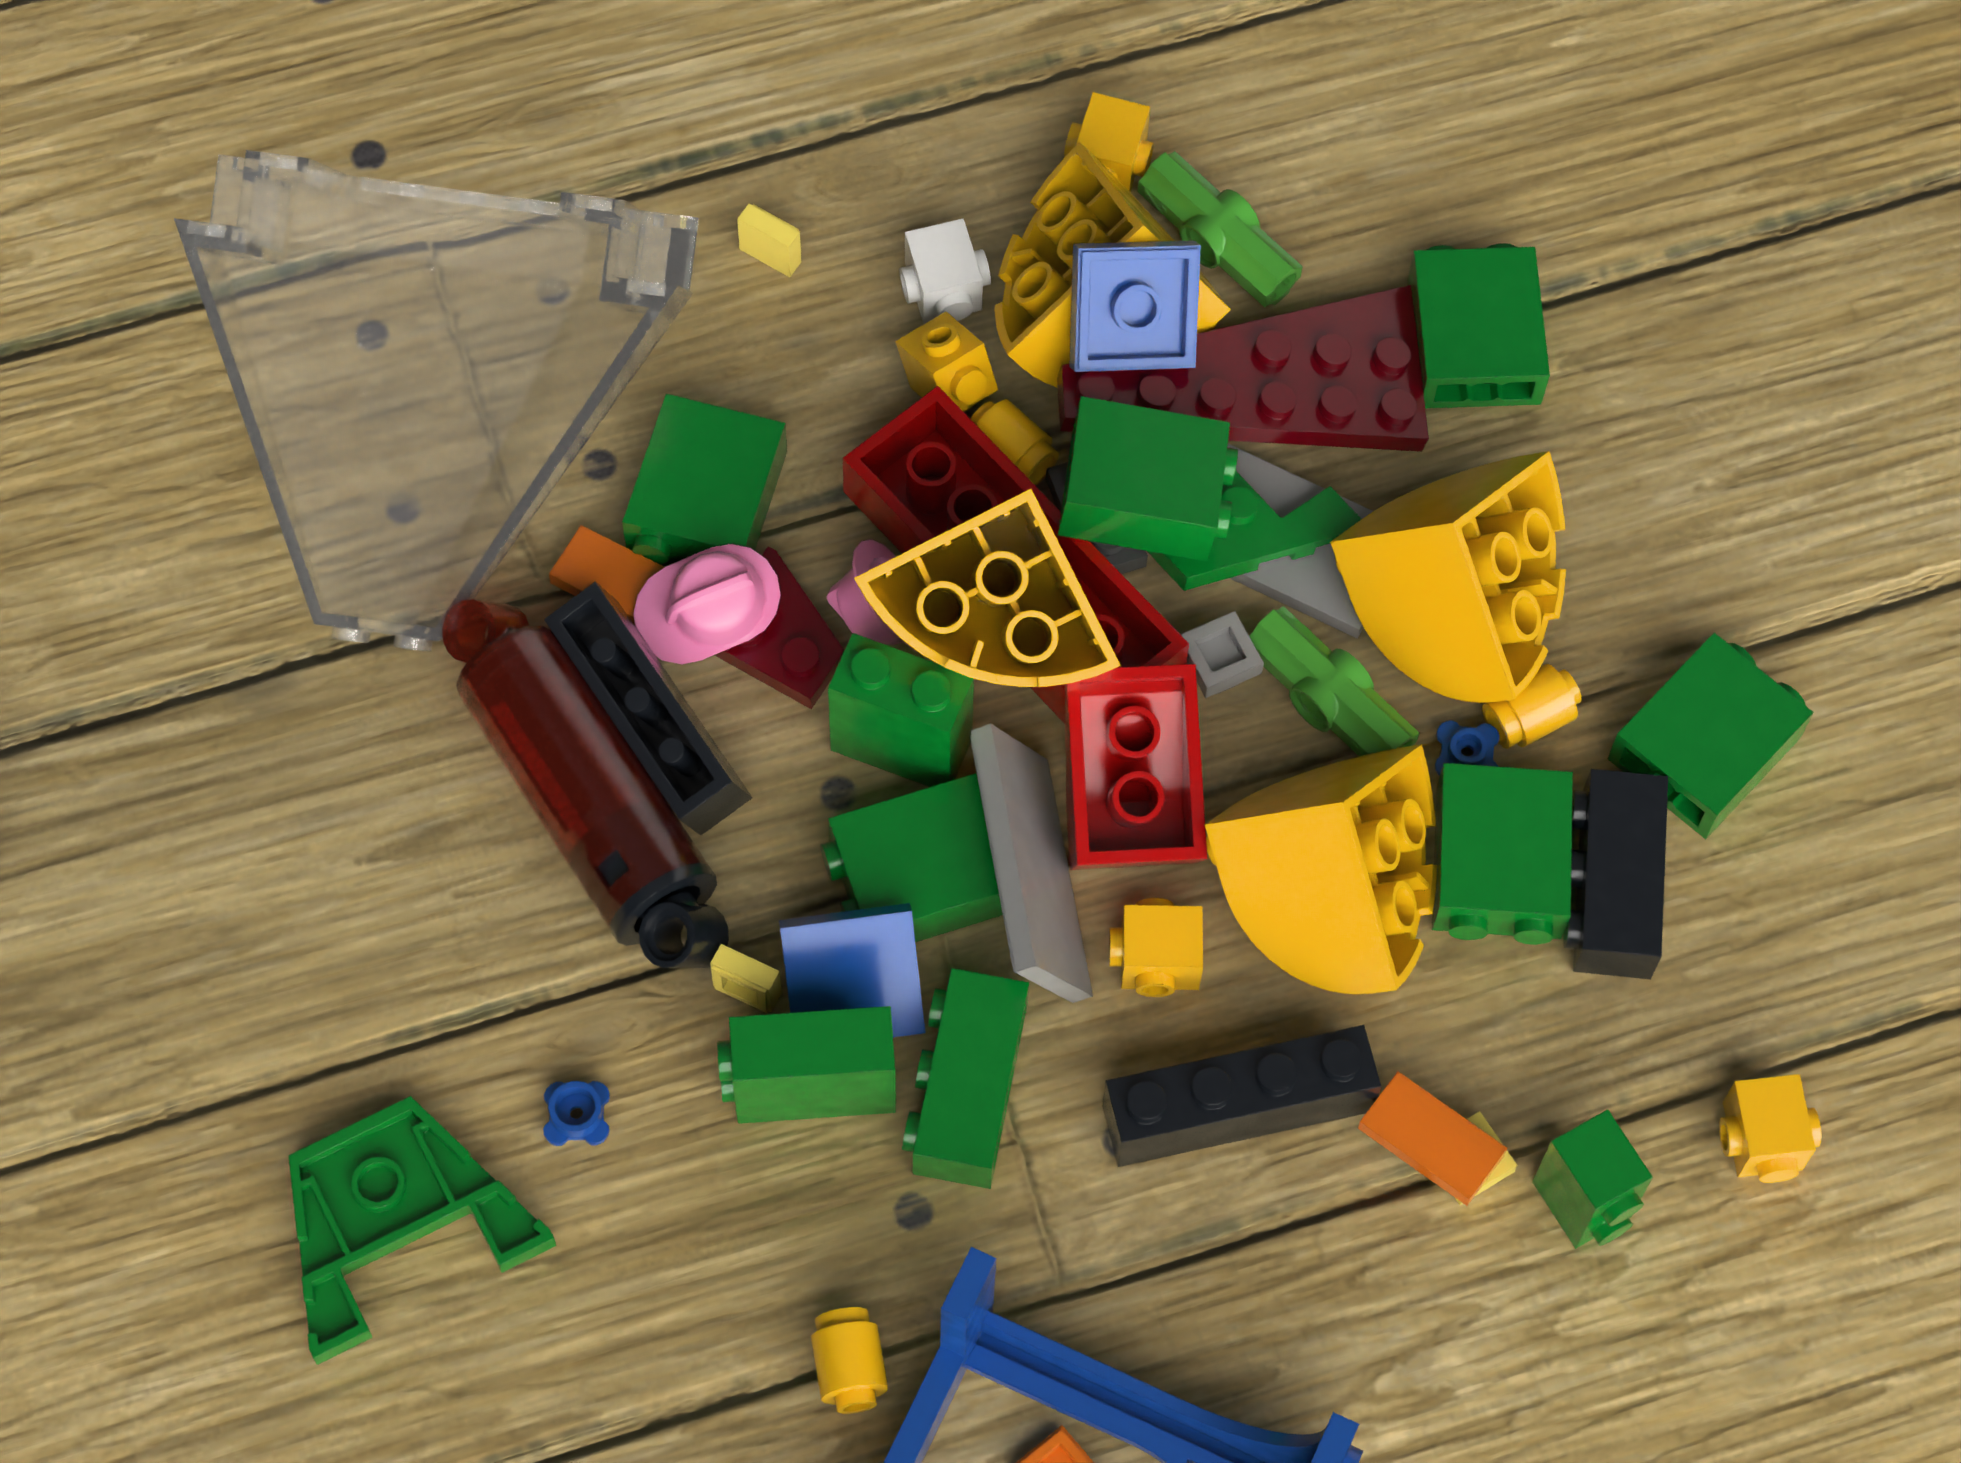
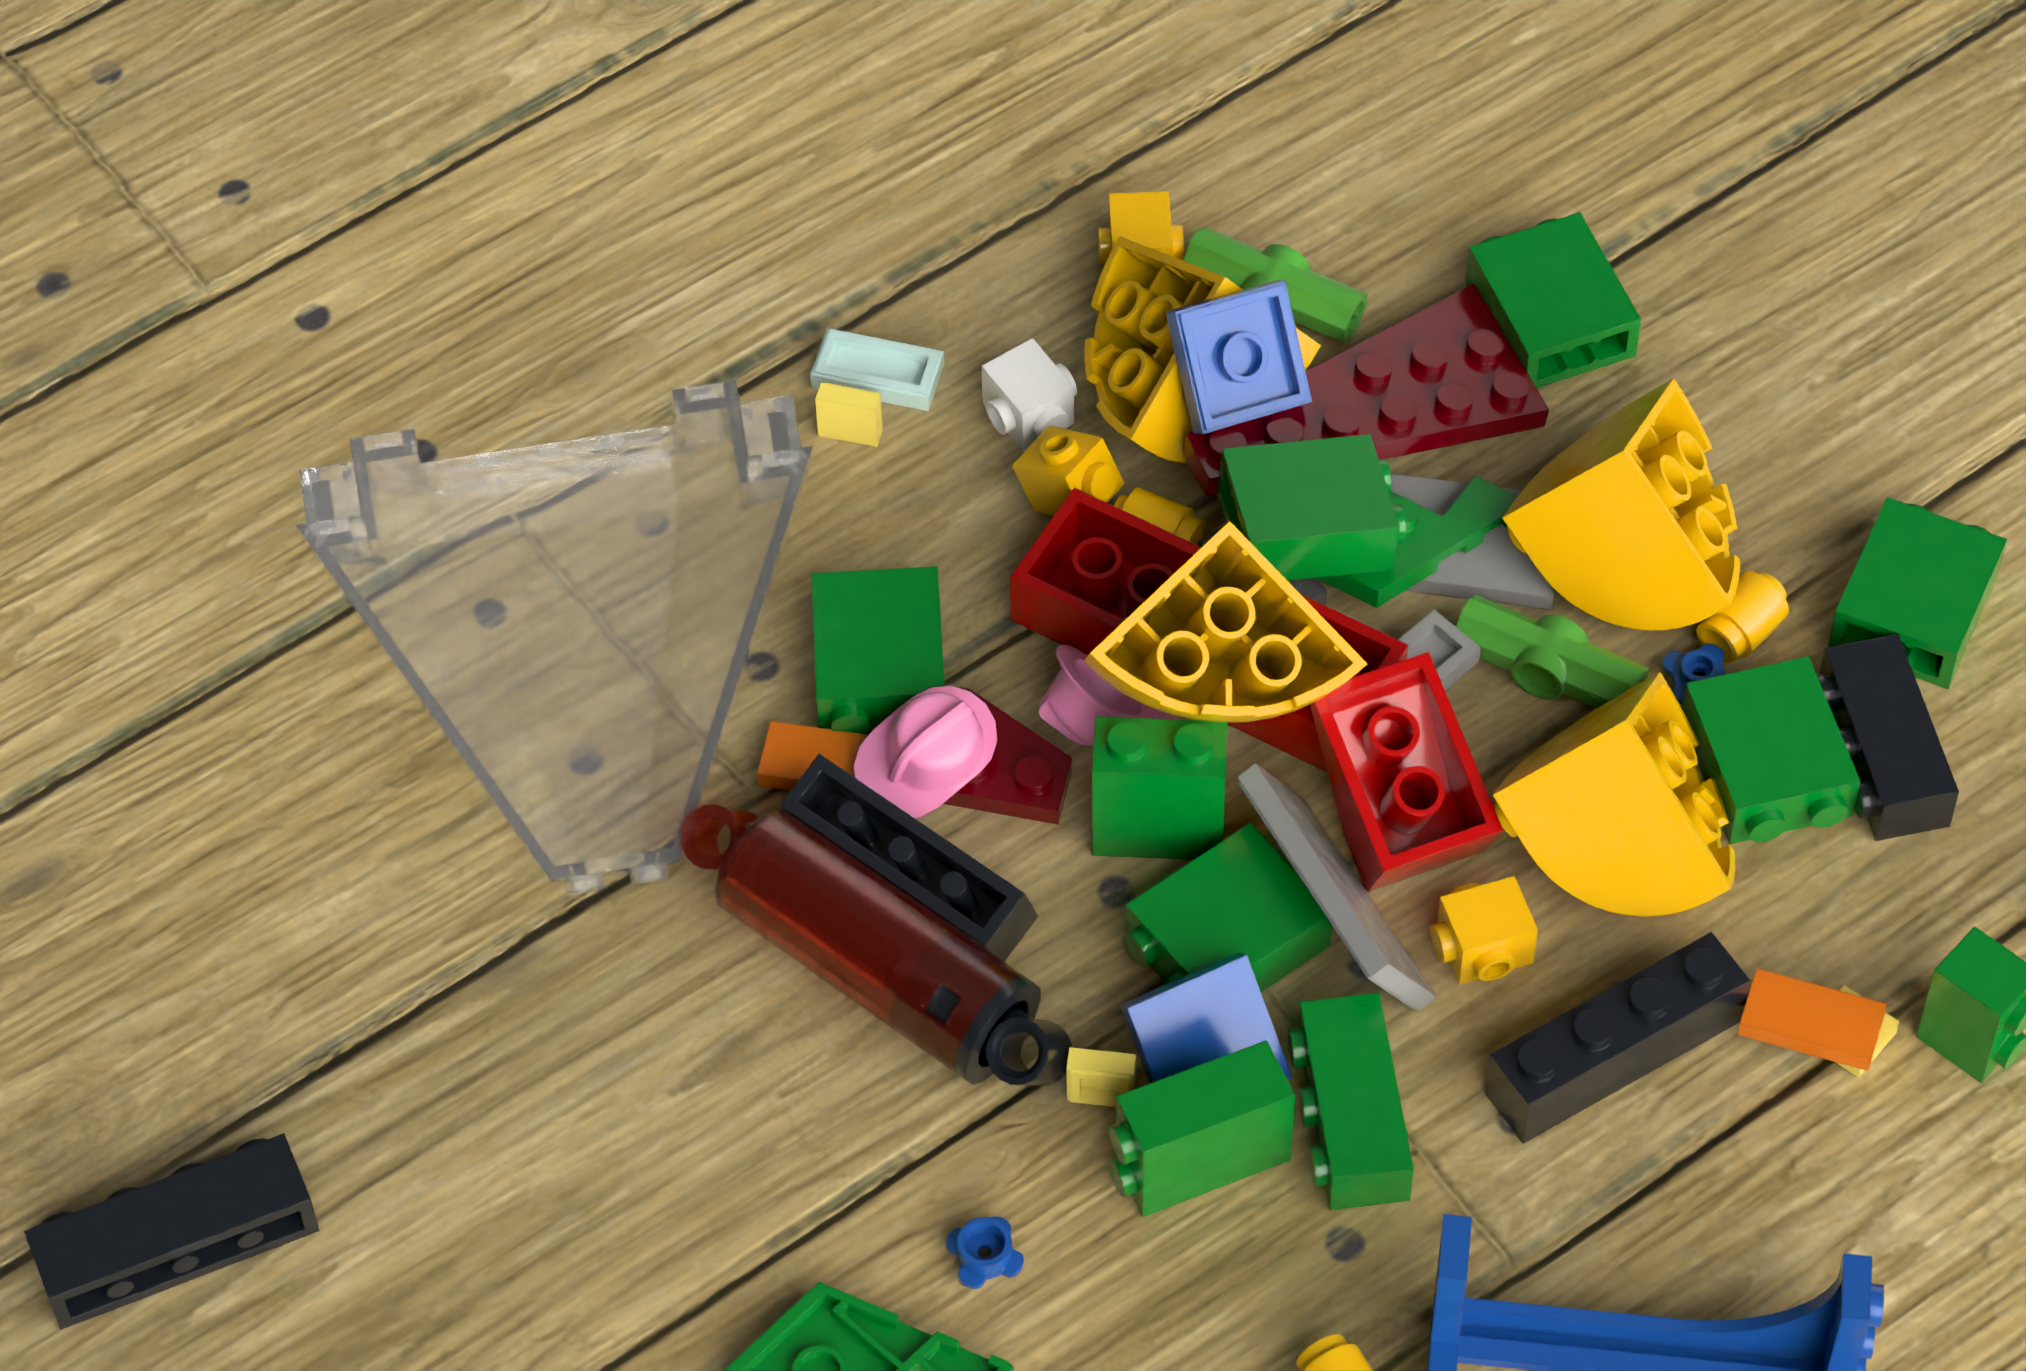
camera: 15 degrees left, 10 degrees down
none -> light aqua tile [810,328,945,411]

